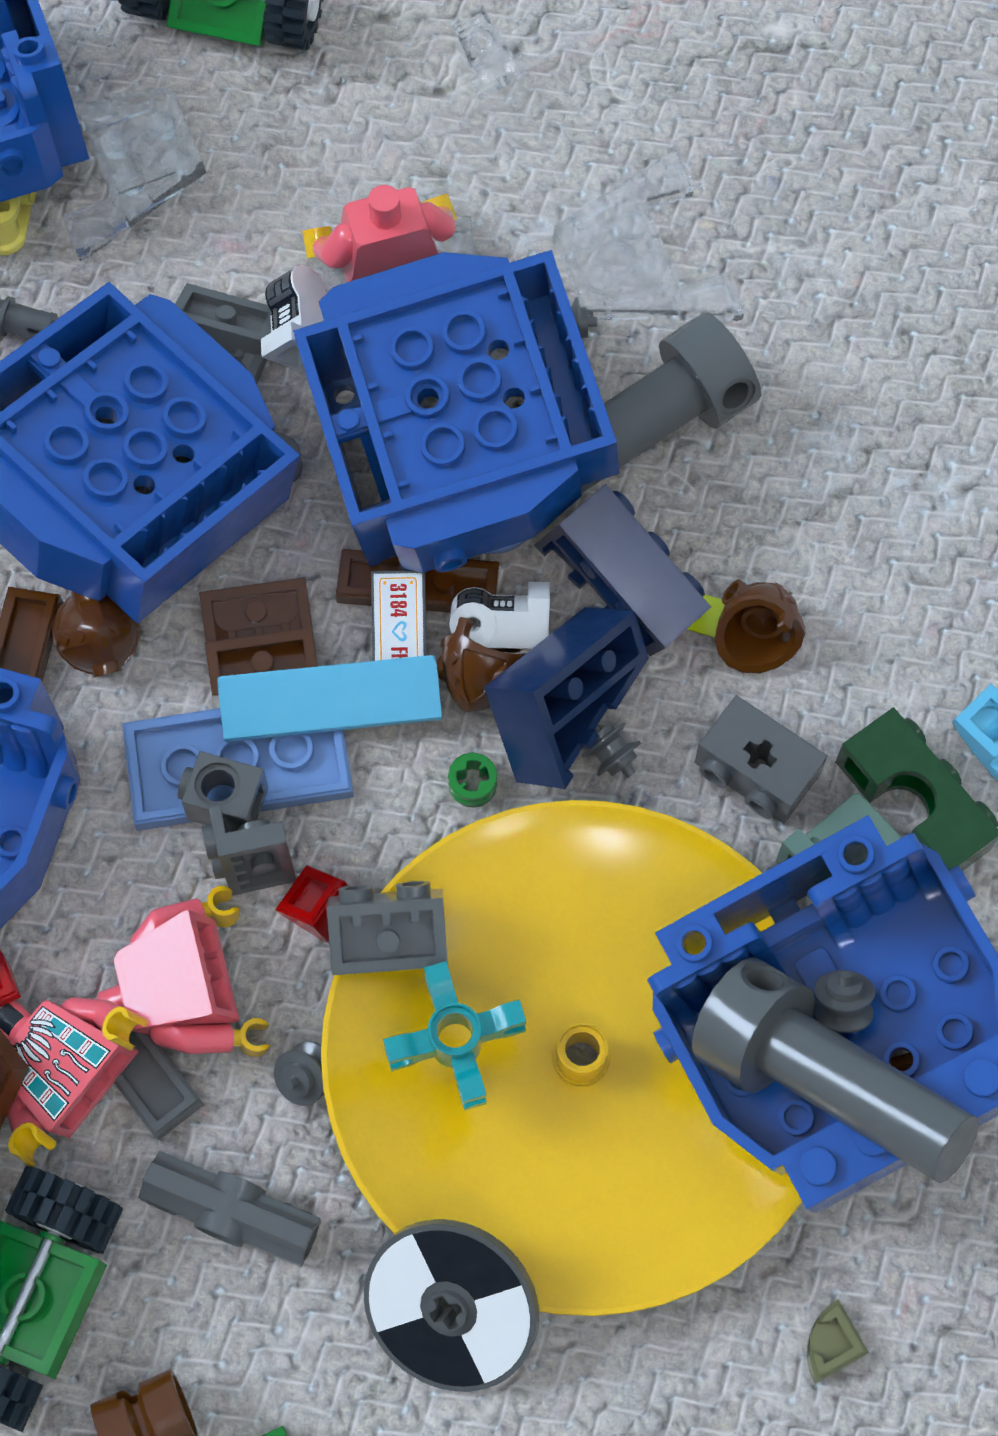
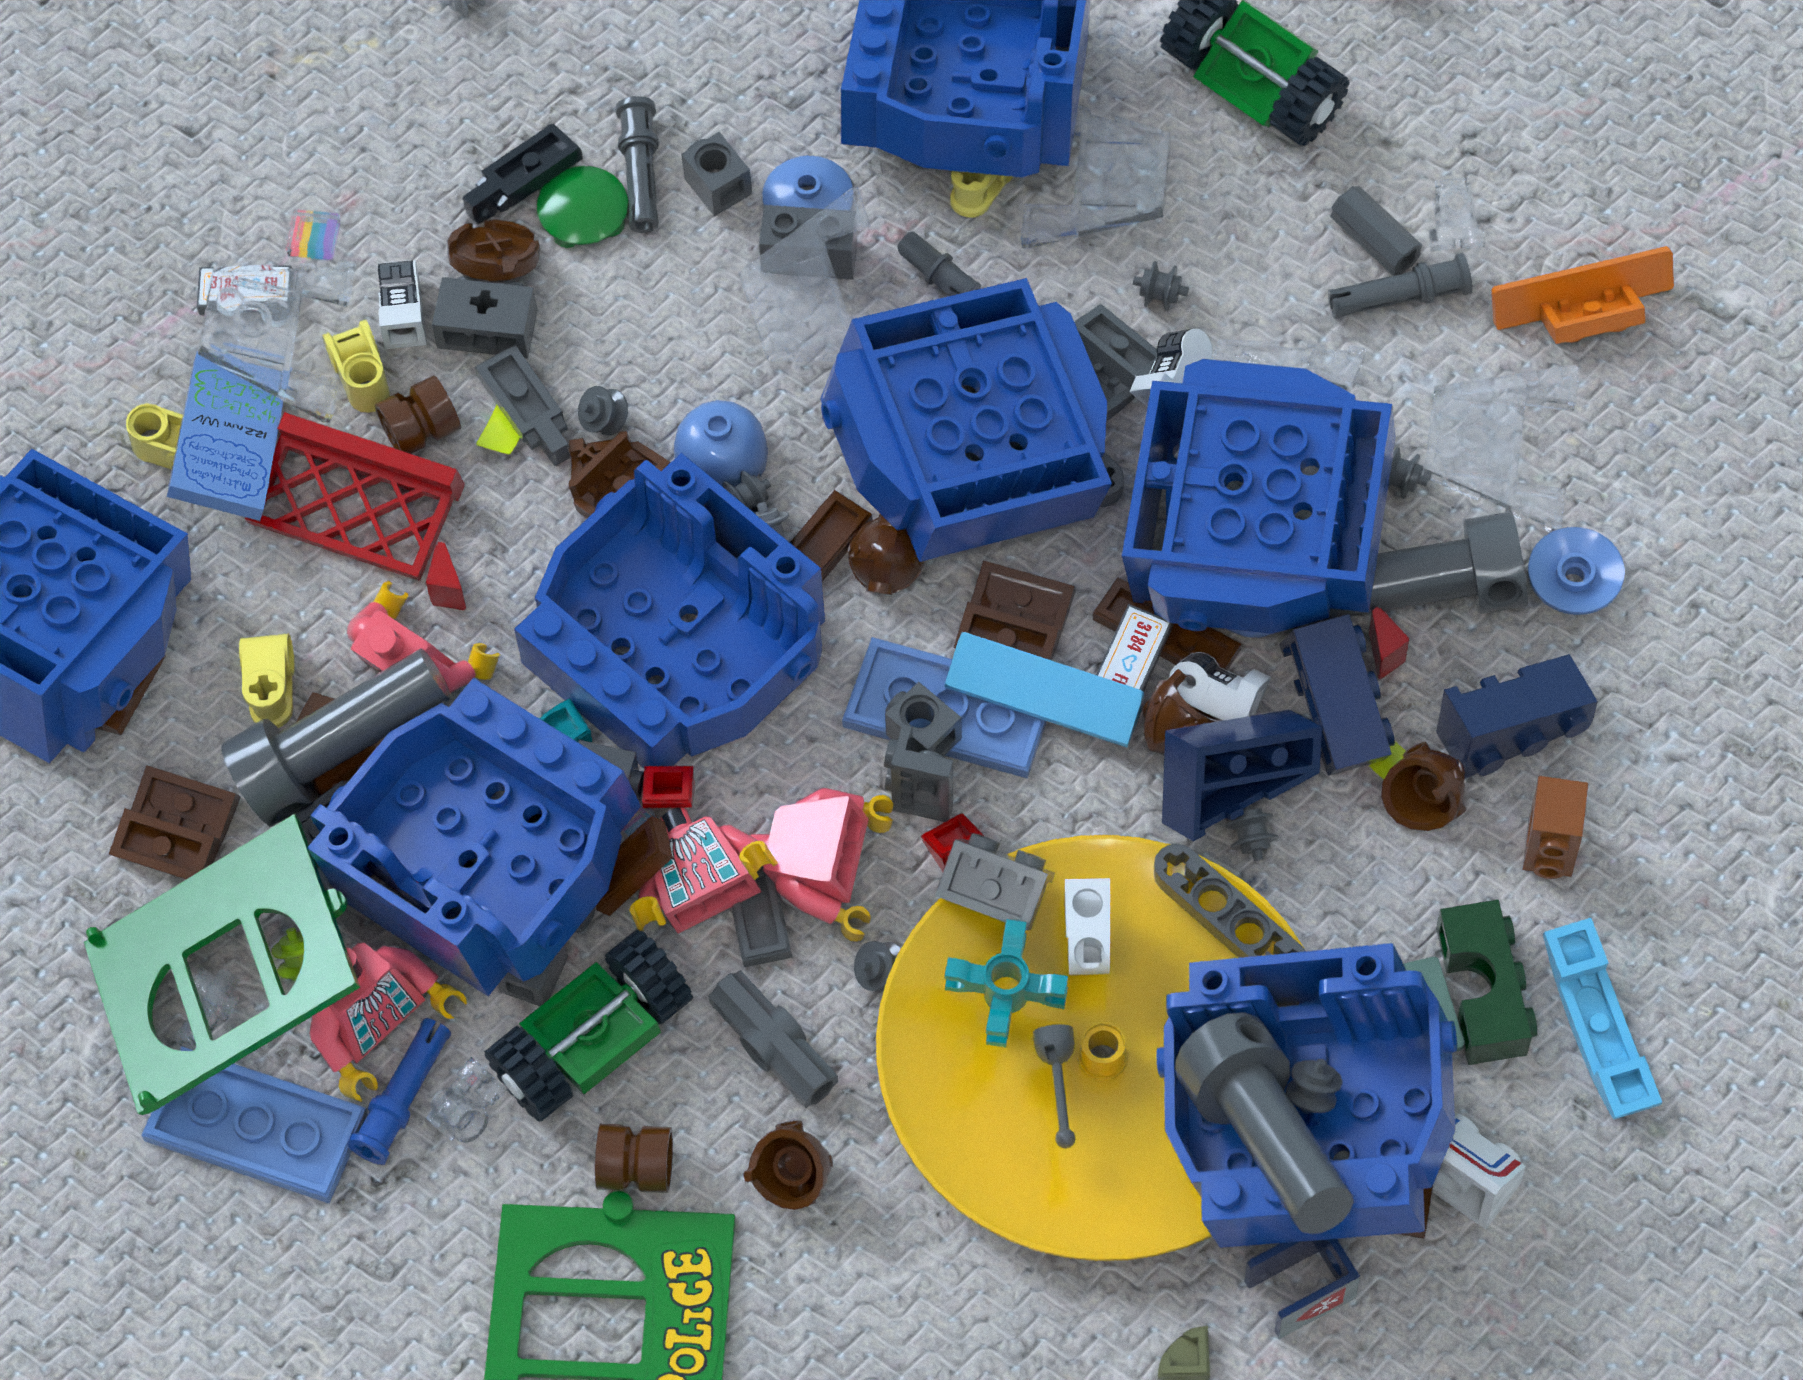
camera: 30 degrees right, 5 degrees down
coral torso [302,185,457,282] -> none
piece [364,1219,539,1392] -> none
green bush [448,752,497,808] -> none
dark grey brick [694,695,828,824] -> none
none -> reddish brown helmet [743,1120,833,1210]
none -> dark grey hinge [1033,1024,1076,1149]
none -> white leg [1064,878,1110,975]
none -> dark grey wheel [1133,261,1189,311]
none -> dark grey beam [1153,844,1305,958]
none -> dark blue piece [1244,1239,1360,1339]
none -> dark grey pin [1328,253,1472,319]
none -> dark grey axle [1330,186,1423,276]
none -> red slope [1369,606,1409,680]
none -> dark blue wedge [1436,654,1598,779]
none -> orange bracket [1491,246,1674,344]
none -> dark orange brick [1522,776,1588,879]
none -> medium blue dish [1528,527,1625,615]

